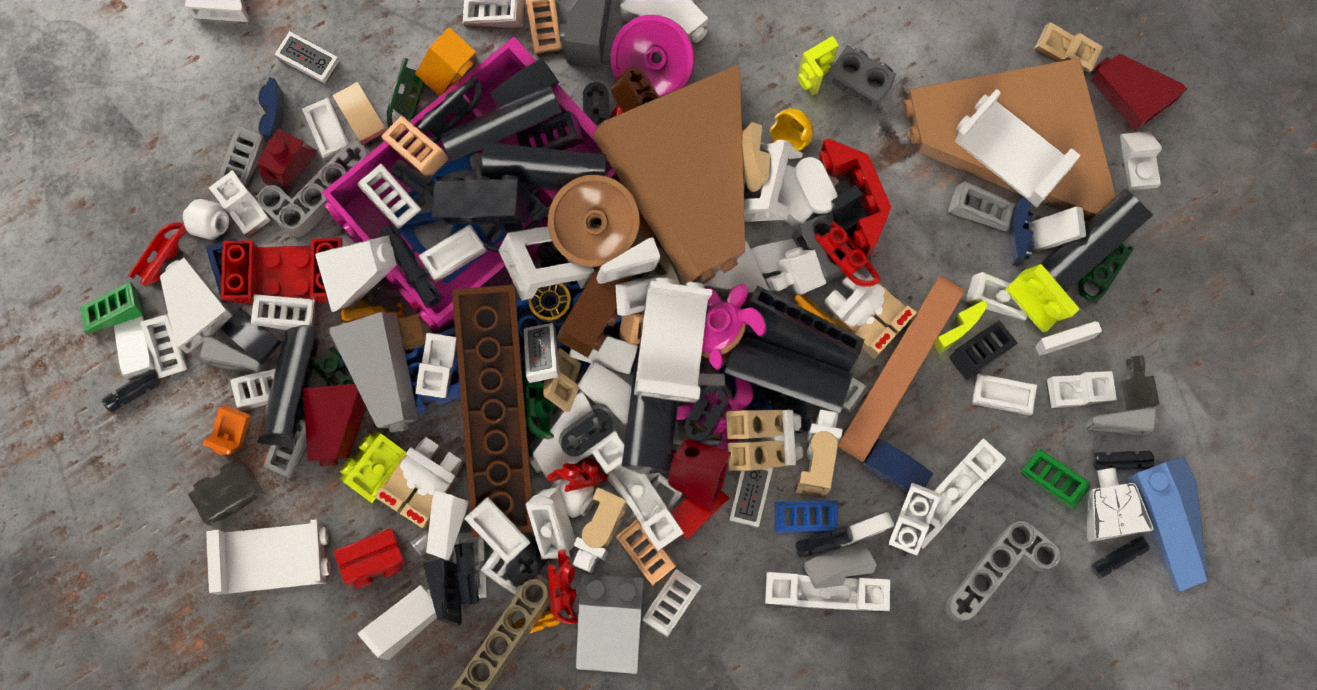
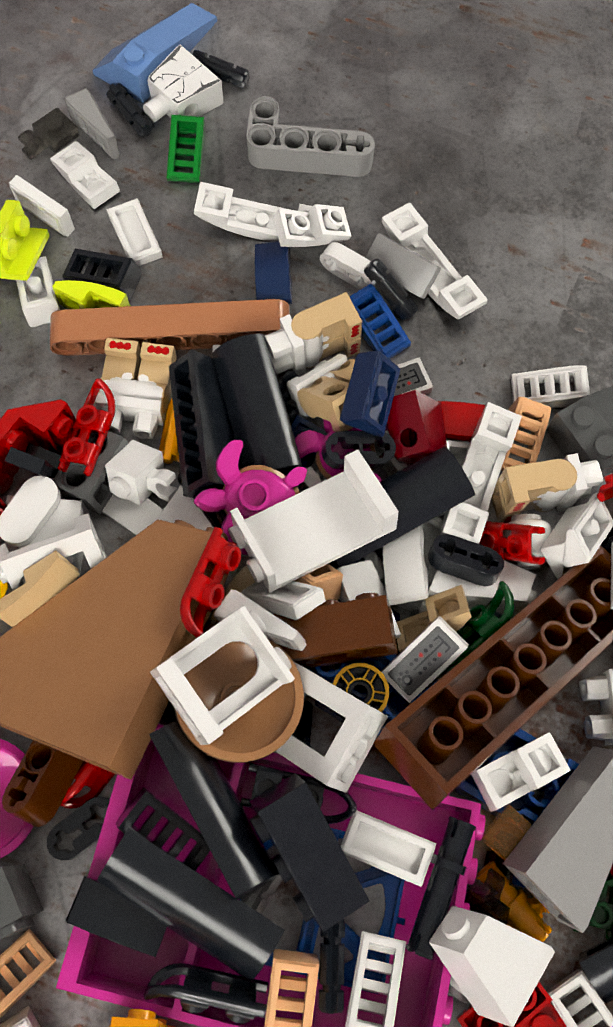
camera: 130 degrees left, 5 degrees down
none -> white panel [150,606,295,745]
none -> red piece [180,527,241,638]
none -> dark blue slope [340,350,401,437]

